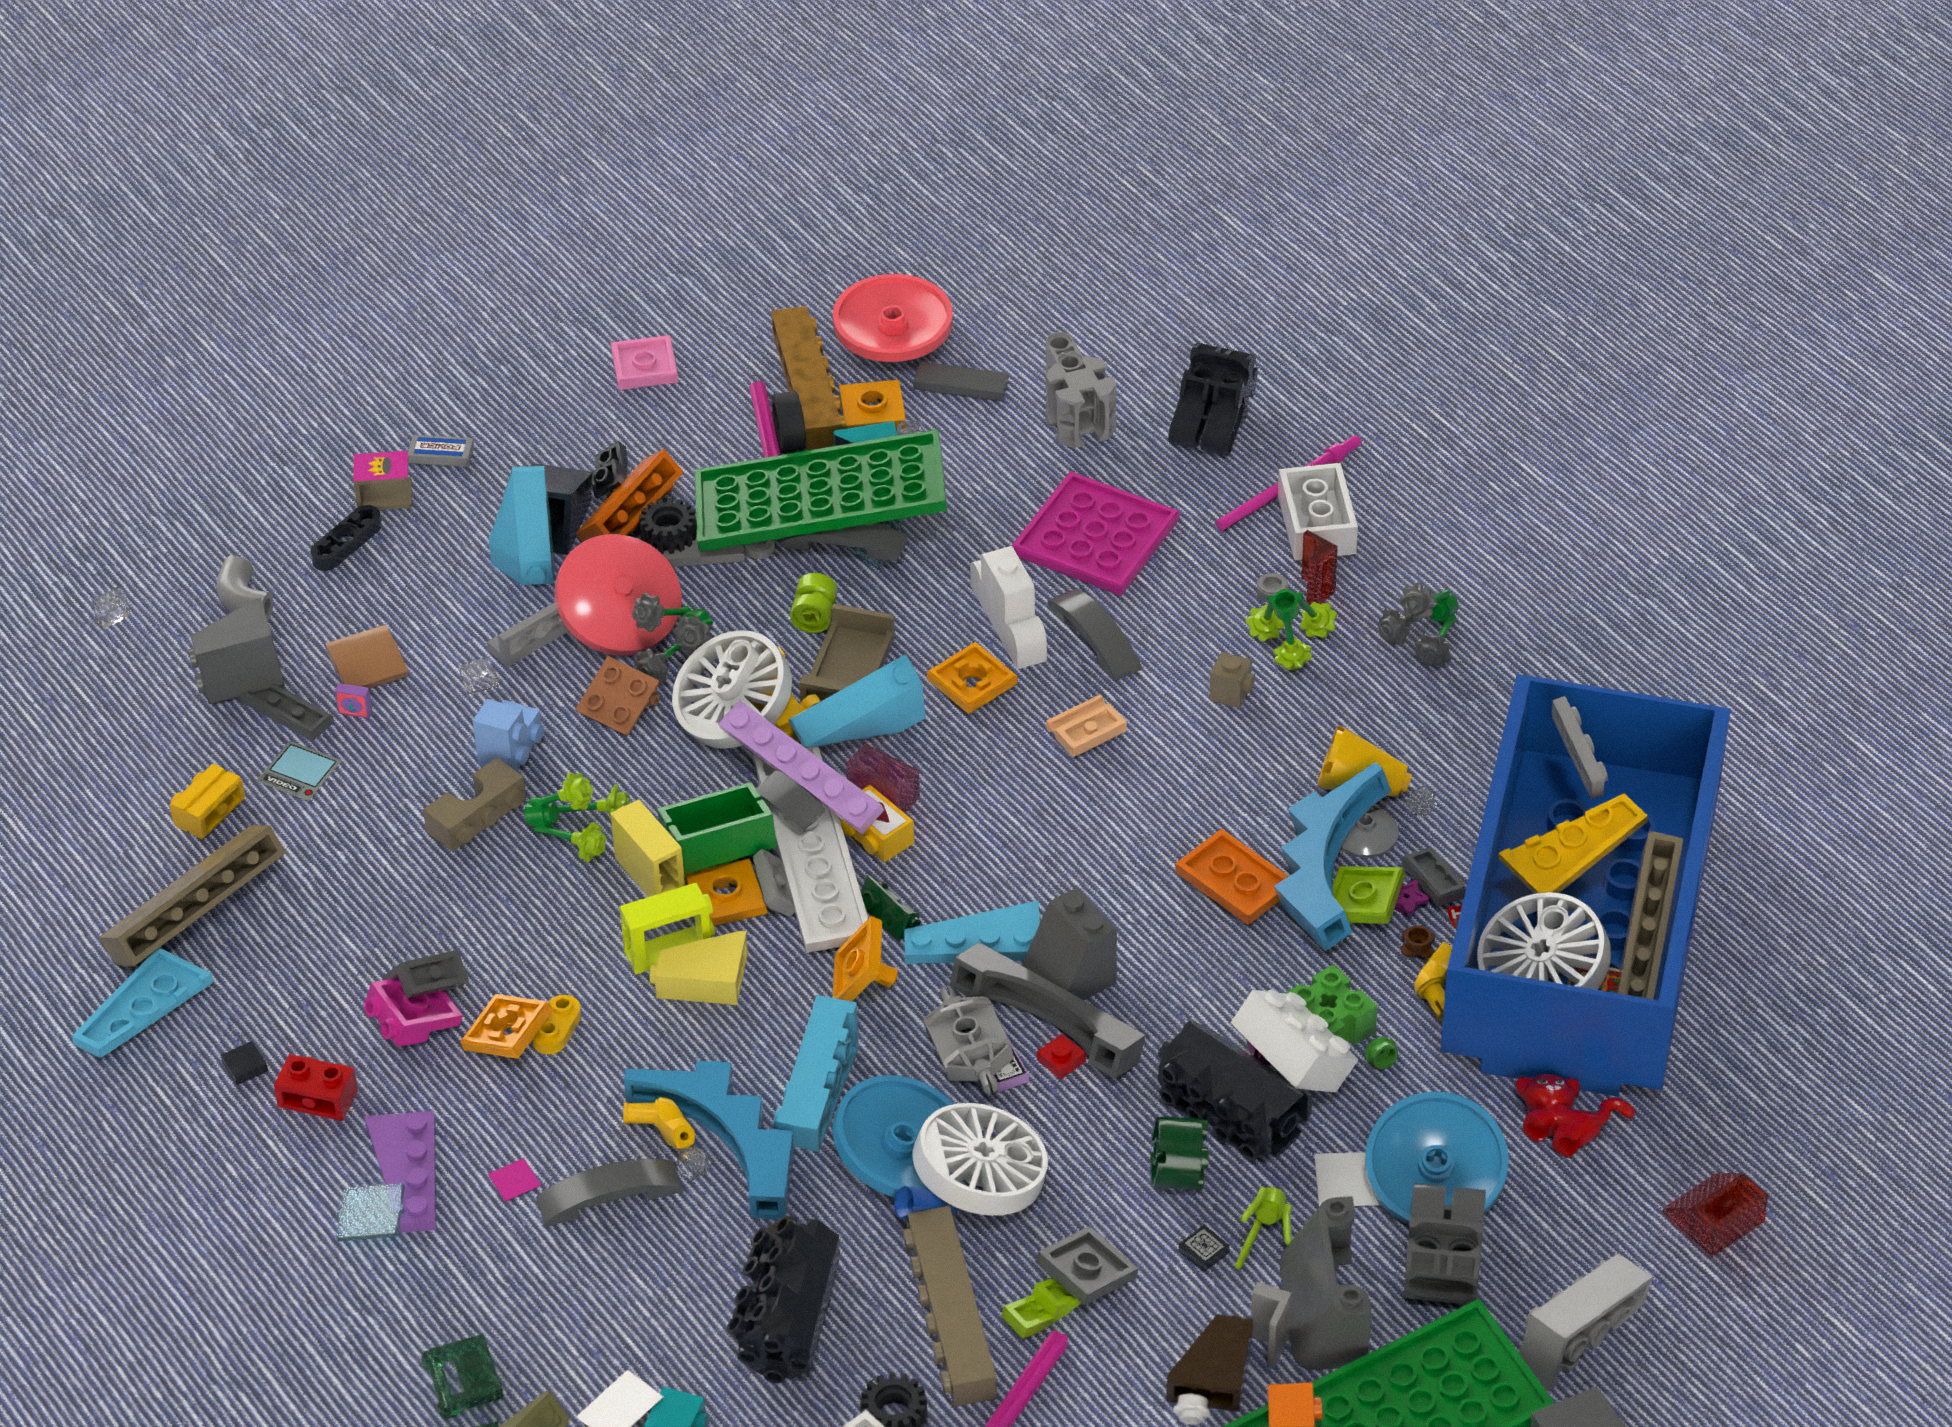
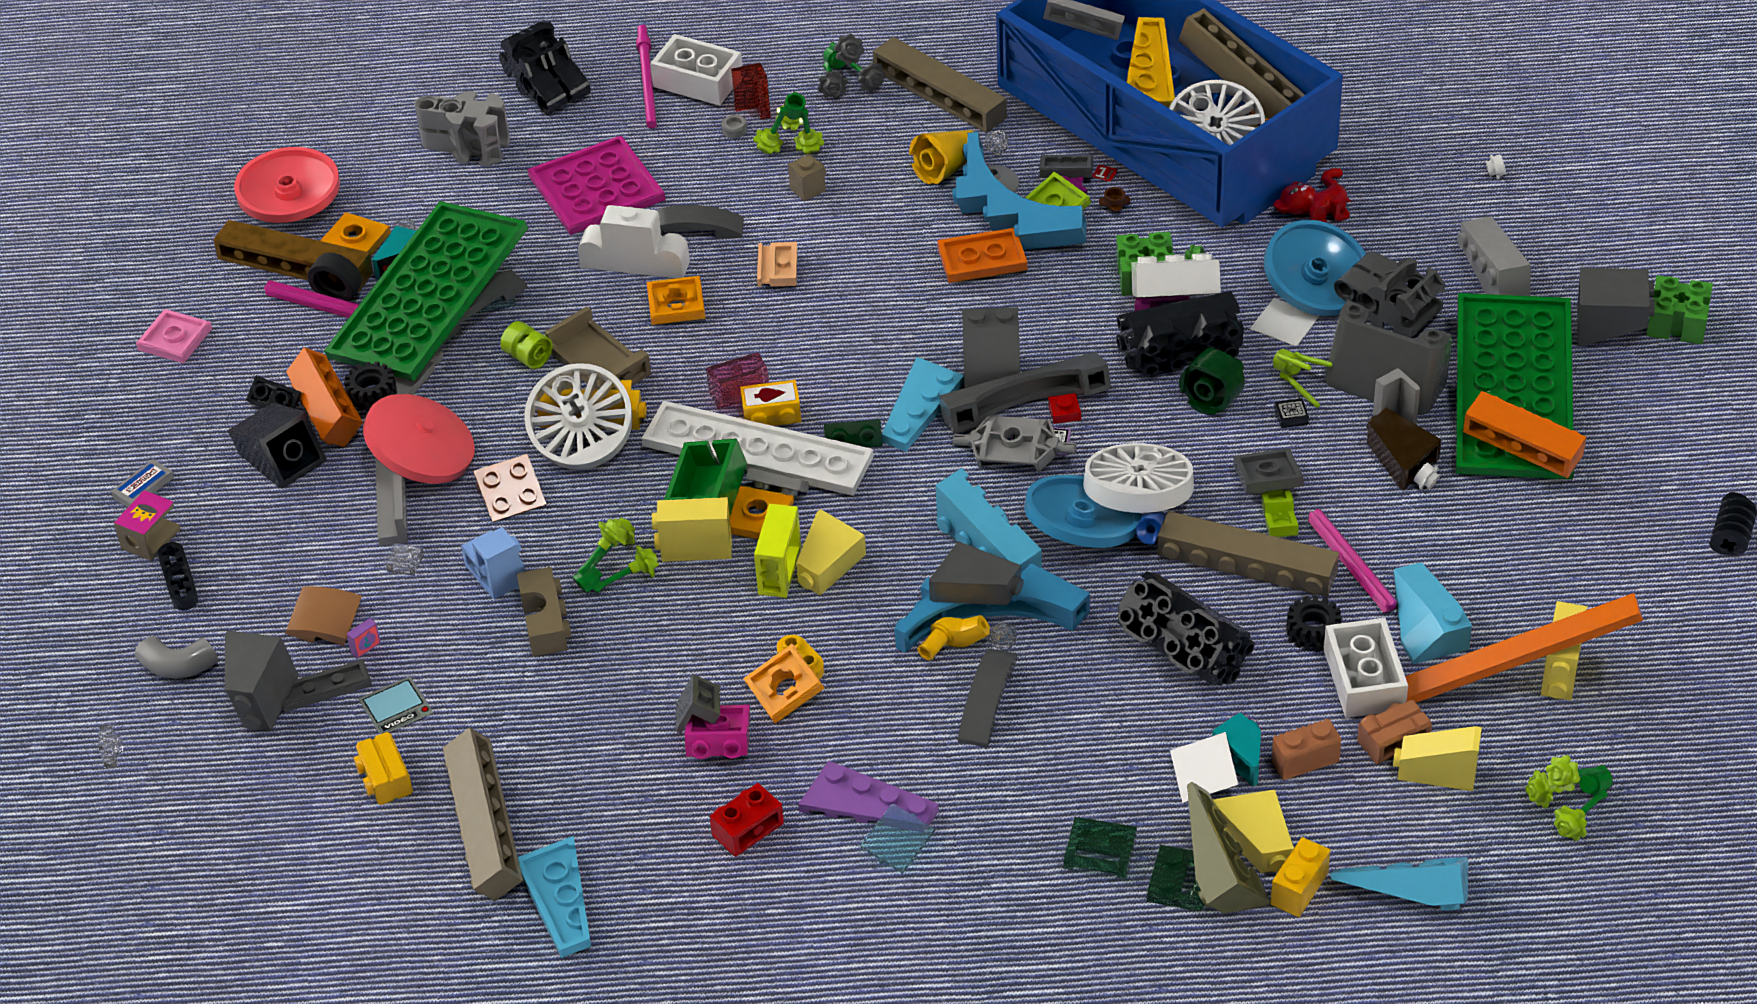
camera: 55 degrees left, 0 degrees up
black tile [221,1041,268,1085] -> none
dark pink sticker [488,1158,542,1202] -> none
medium azure wedge [489,466,554,585] -> none
dark grey plant [632,593,713,682] -> none
lavender plate [718,700,884,834] -> none
dark grey slope [756,769,825,834] -> none
medium azure wedge [788,654,926,748] -> none
light orange tile [832,916,898,1002] -> none
dark grey tile [914,361,1009,401] -> none
yellow arm [1414,942,1452,1021] -> none
clear red slope [1662,1173,1769,1257] -> none
none -> dark tan brick [873,37,1007,133]
none -> dark grey slope [929,541,1024,605]
none -> white plate [1486,154,1506,180]

